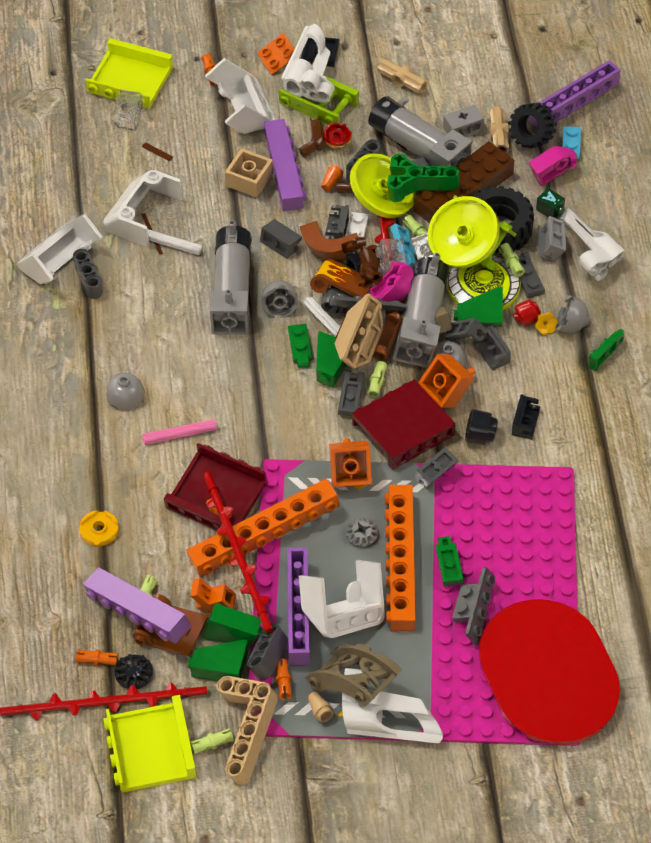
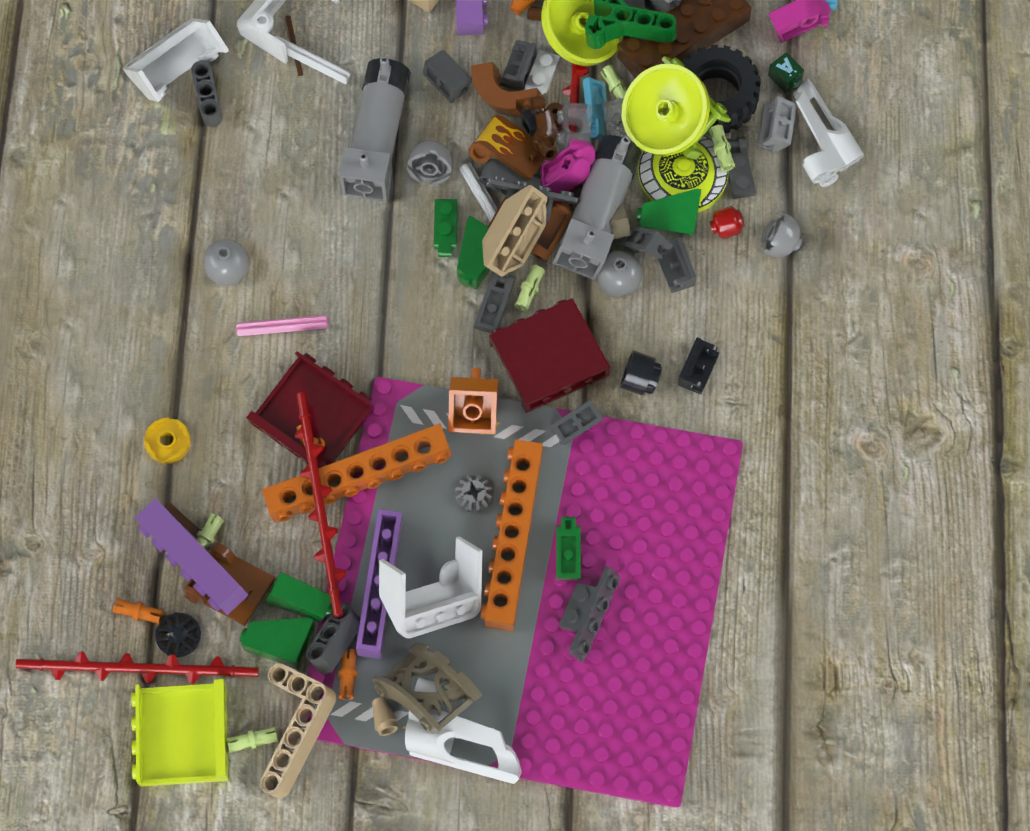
camera: 10 degrees right, 15 degrees up
orange brick [190,578,236,614] -> none
orange piece [418,354,476,408] -> none
red tile [479,599,620,745] -> none
yellow plant [535,312,558,335] -> none
green hinge [589,329,625,371] -> none

